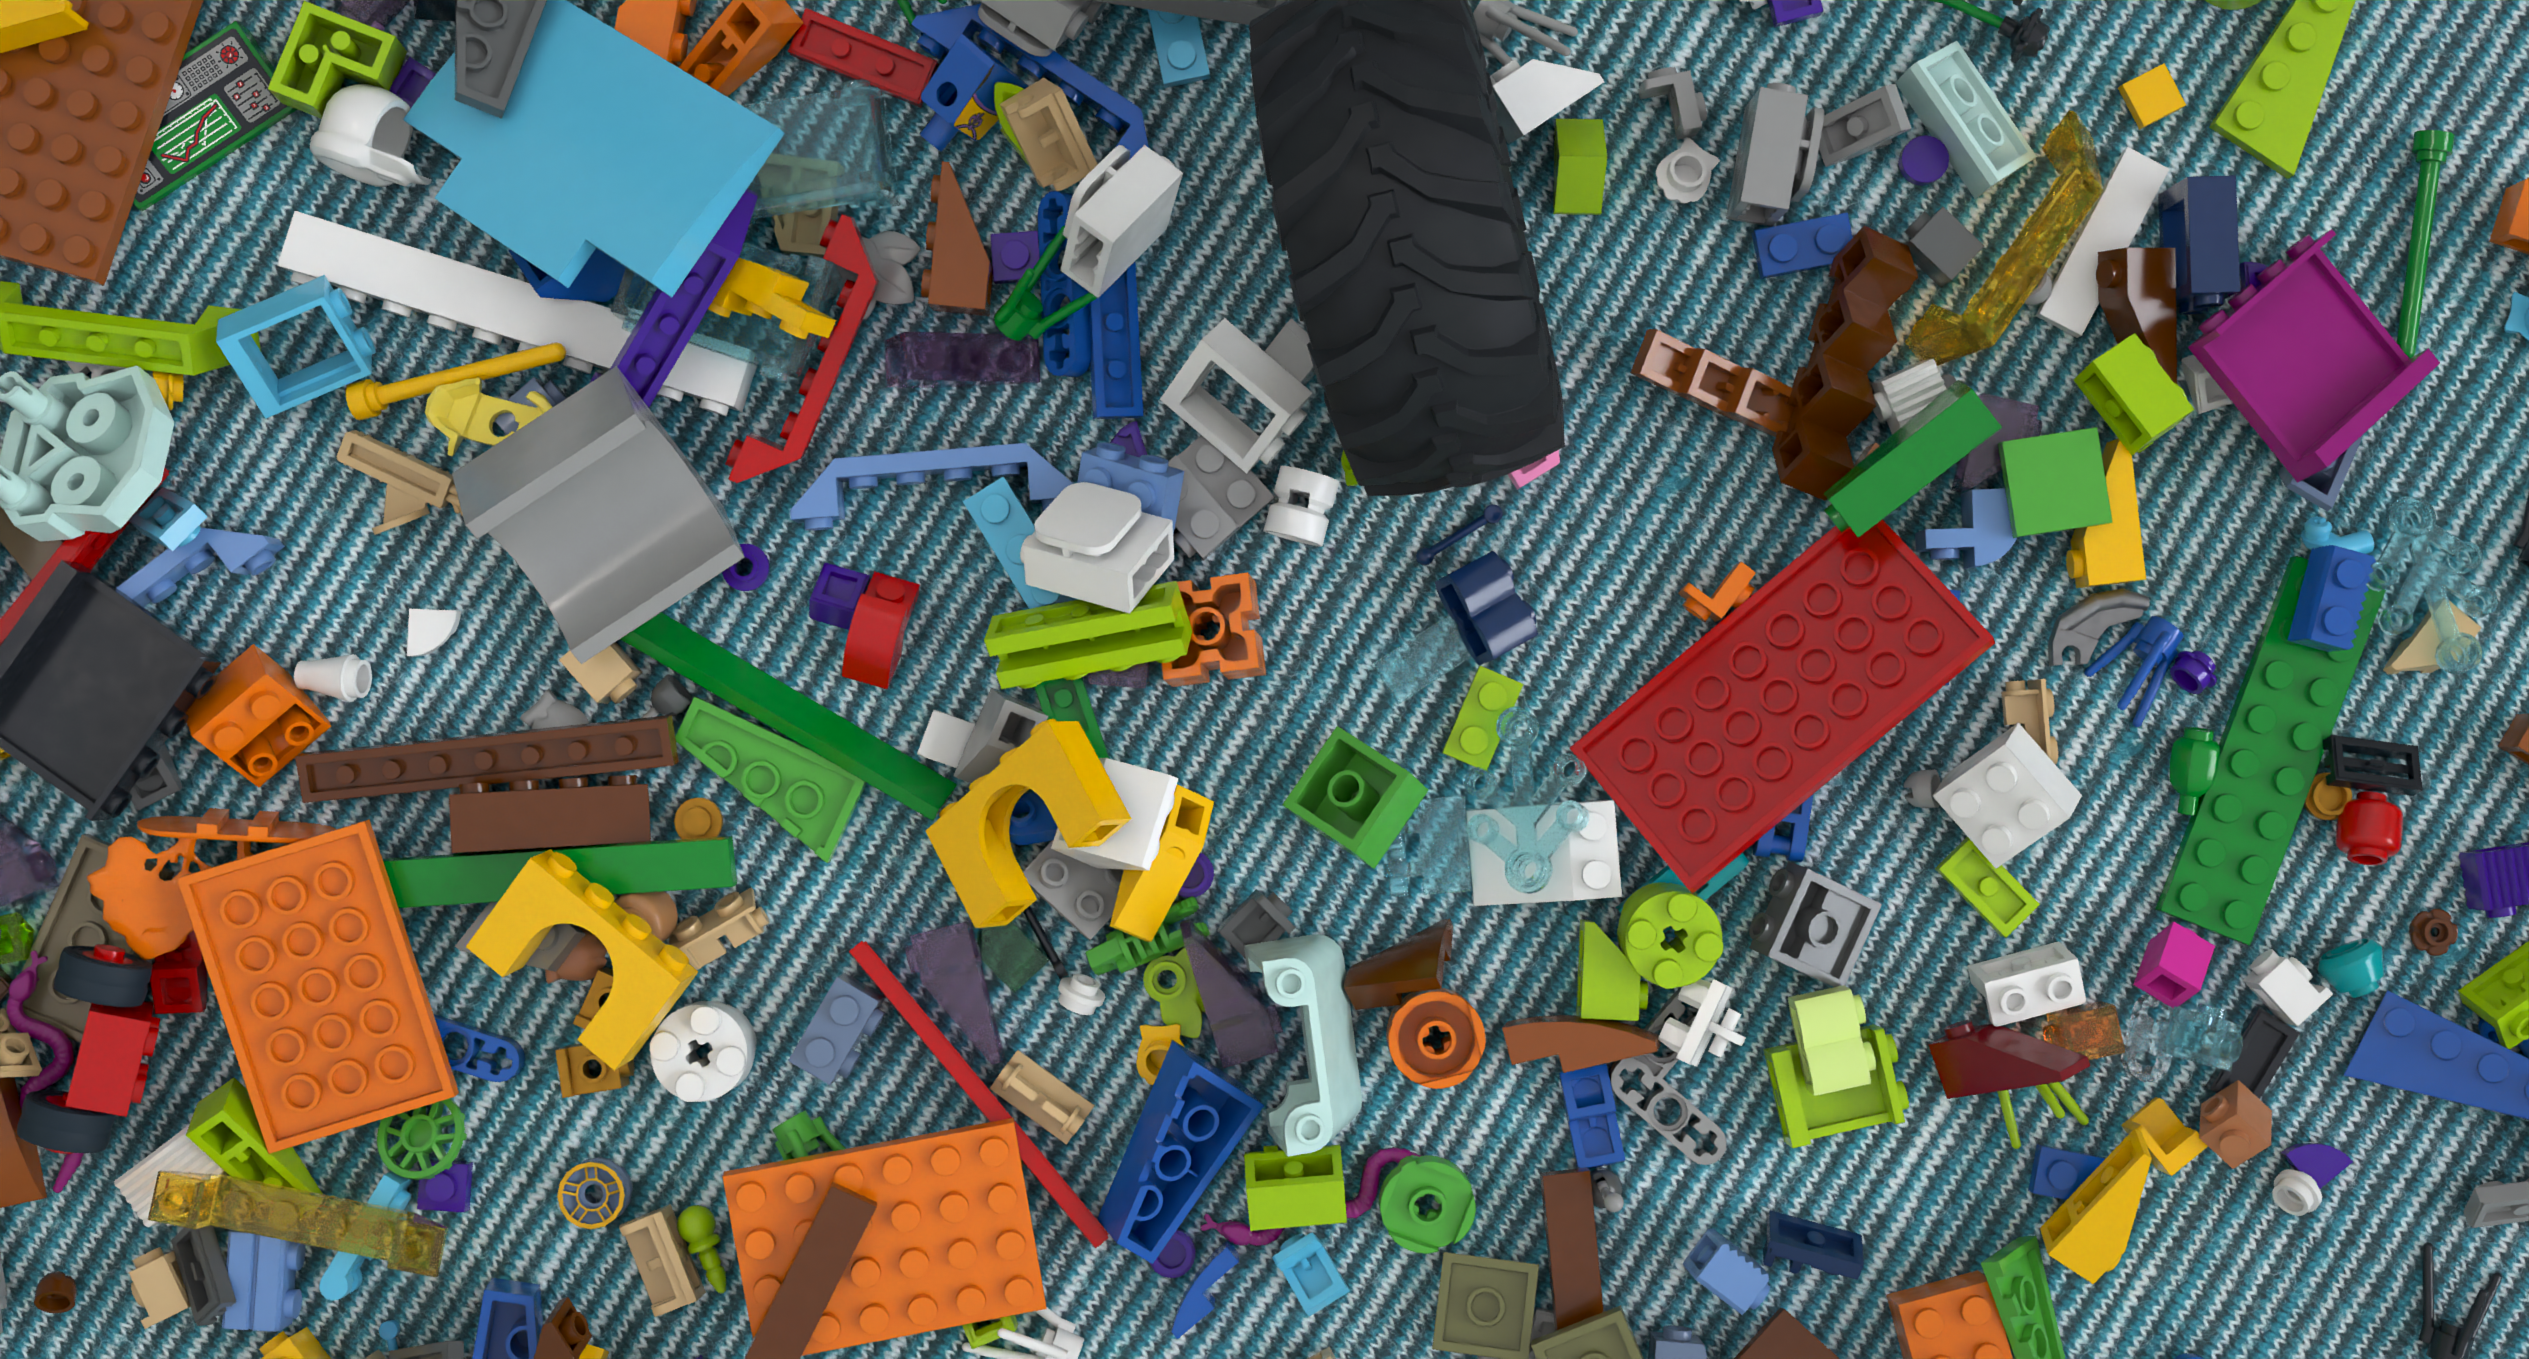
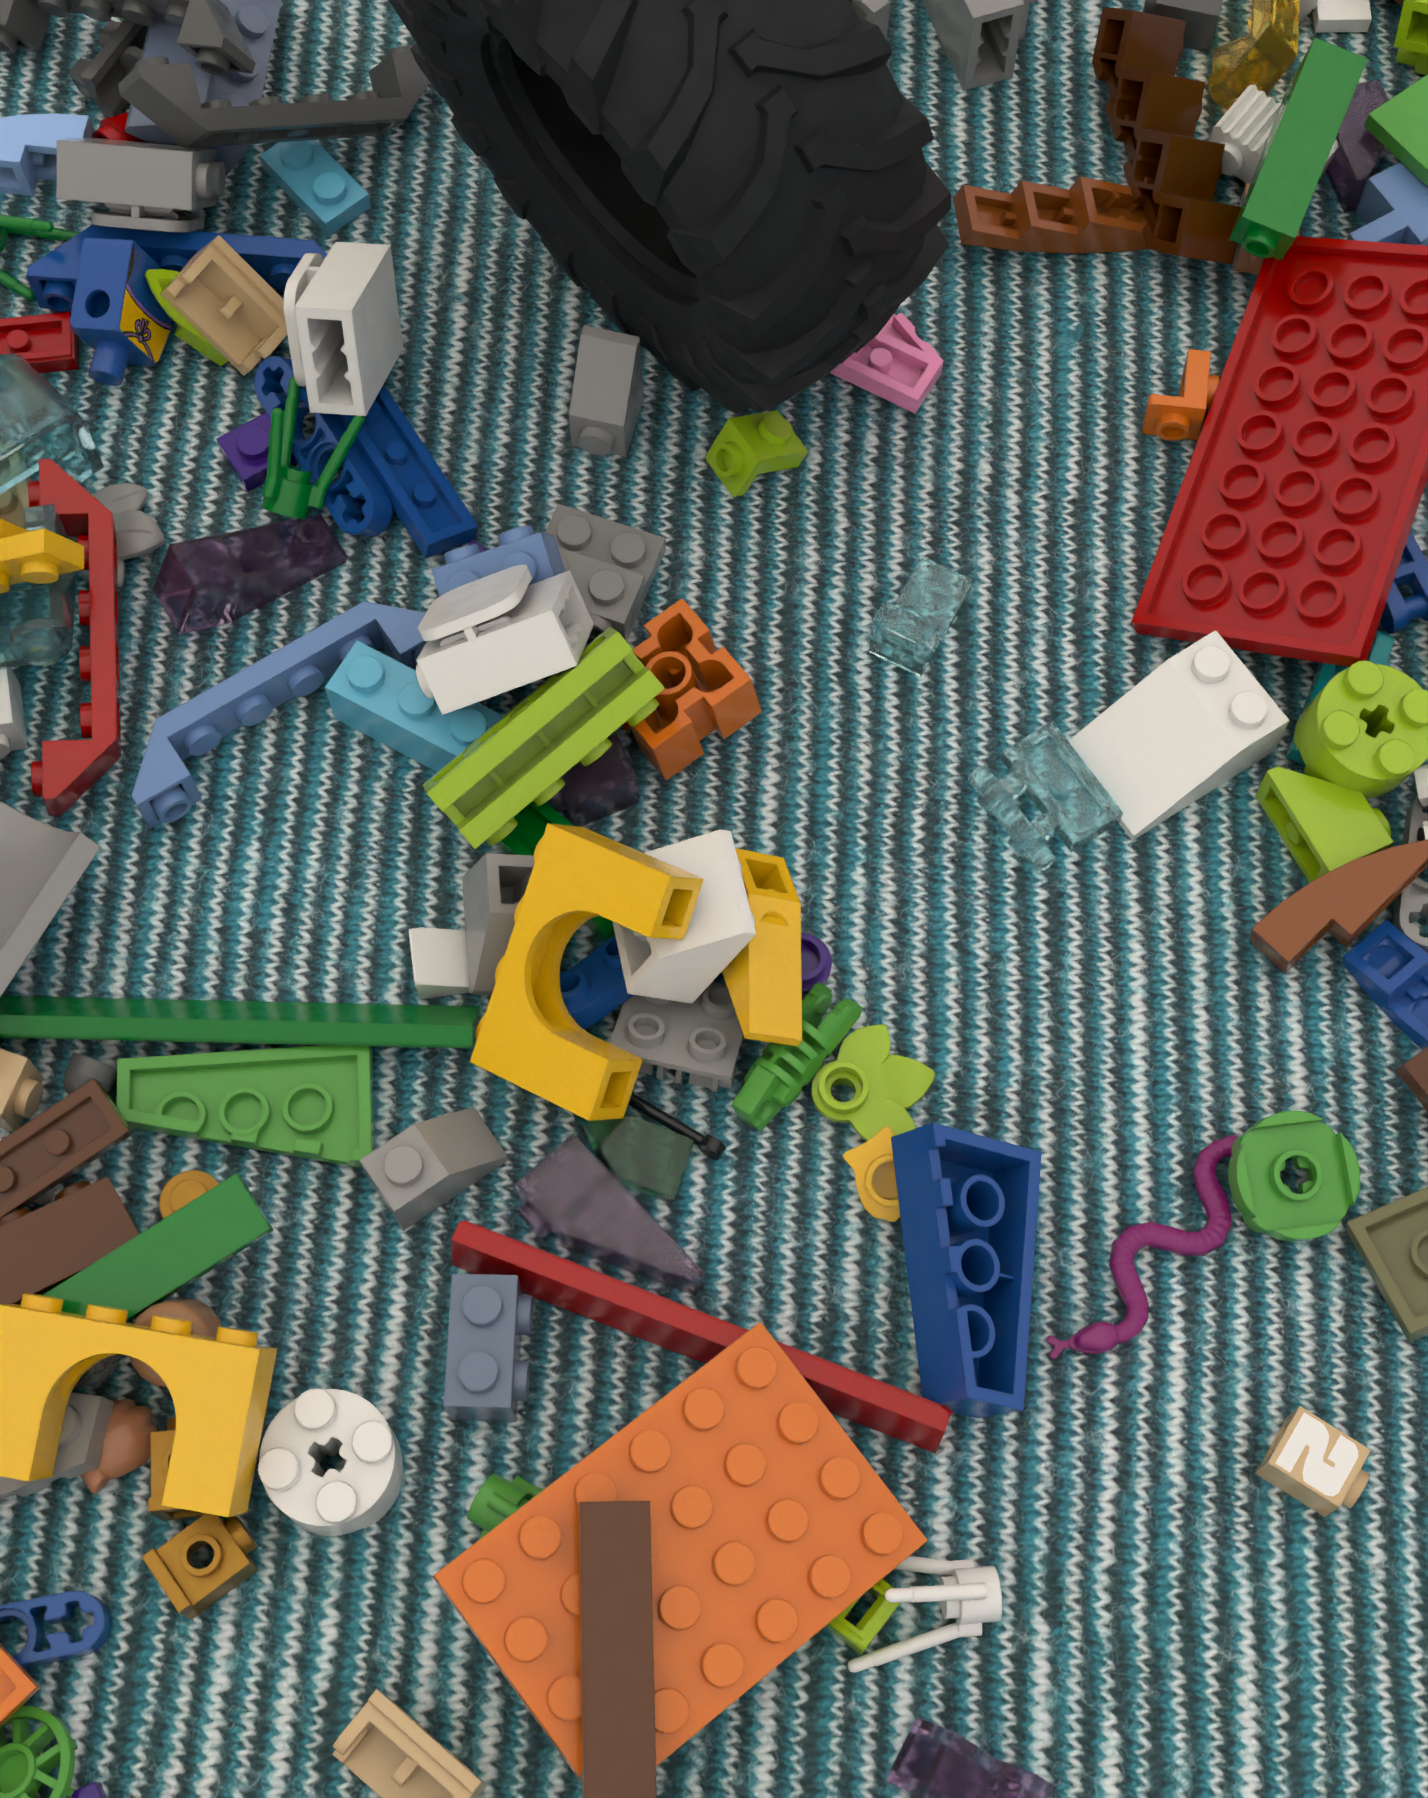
camera: 30 degrees left, 20 degrees down
sand blue wheel [557,1157,633,1229] -> none
tan hinge [669,887,770,970] -> none
lime bar [677,1205,727,1294] -> none
dark purple plate [722,544,770,591] -> none
dark purple slope [809,562,870,630] -> none
red brick [842,571,920,689] -> none
dark orange slope [921,161,993,316] -> none
tan hinge [989,1050,1095,1145] -> none
white plate [1058,974,1105,1015] -> none
dark purple tile [1149,1228,1196,1278] -> none
white window [1160,318,1313,474] -> none
blue slope [1171,1240,1239,1339] -> none
clear purple slope [1180,920,1283,1068] -> none
dark grey bracket [1216,889,1296,959] -> none
light aqua windscreen [1244,934,1362,1157] -> none
lime brick [1244,1145,1347,1231] -> none
white wheel [1263,466,1340,547] -> none
medium azure bracket [1272,1232,1350,1316] -> none
bright green brick [1282,726,1429,869] -> none
reddish brown slope [1344,918,1453,1010] -> none
orange brick [1386,988,1486,1089] -> none
dark blue hinge [1415,504,1503,566] -> none
dark blue brick [1435,551,1538,666] -> none
lime plate [1442,666,1524,772] -> none
clear light blue plant [1464,707,1589,894] -> none
white animal [1656,137,1720,204] -> none
blue plate [1752,213,1853,279] -> none
none -> light grey slope [359,1107,509,1231]

